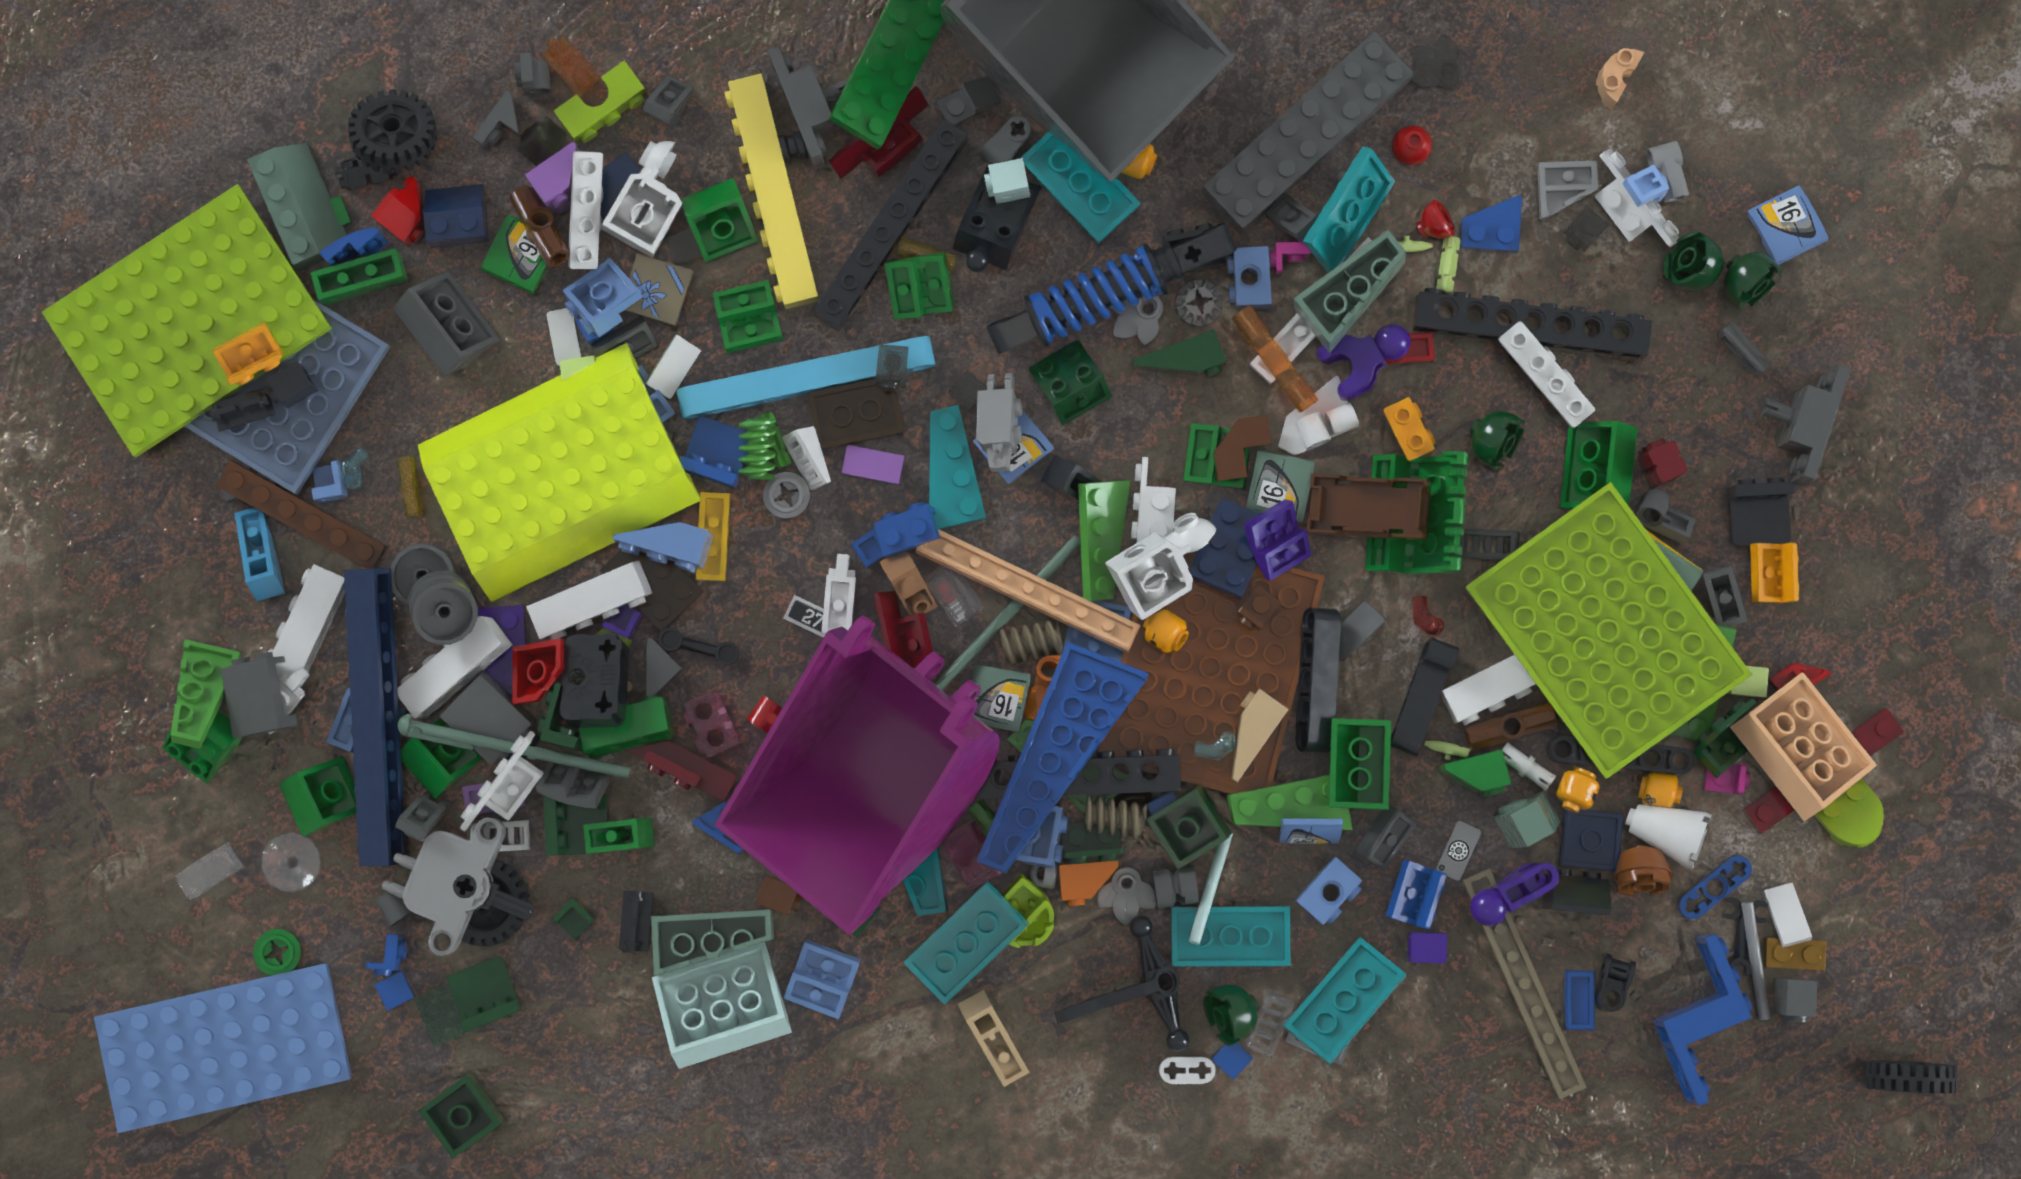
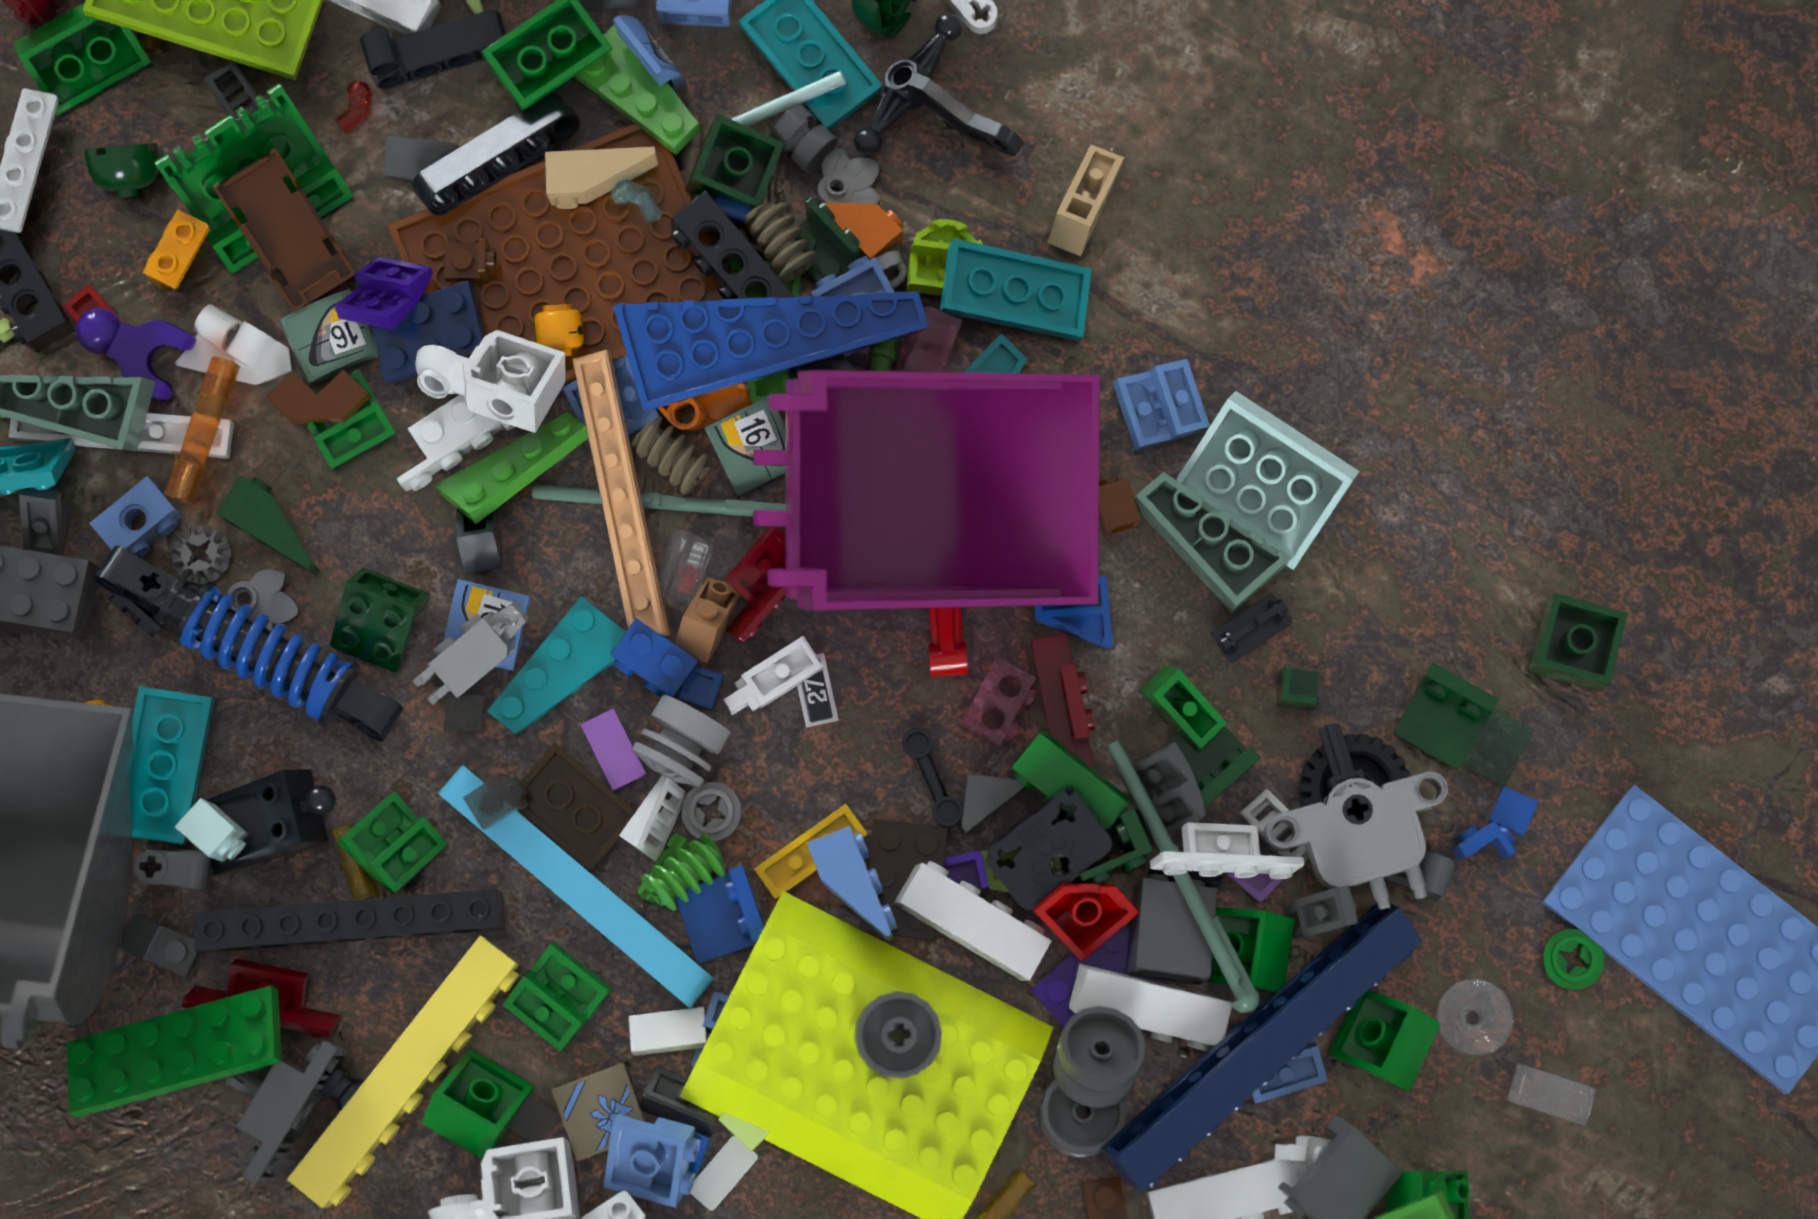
camera: 125 degrees left, 5 degrees down
dark pink bracket [1269,242,1311,275] -> none
none -> light grey wheel [631,694,731,788]
none -> dark grey wheel [854,992,942,1079]

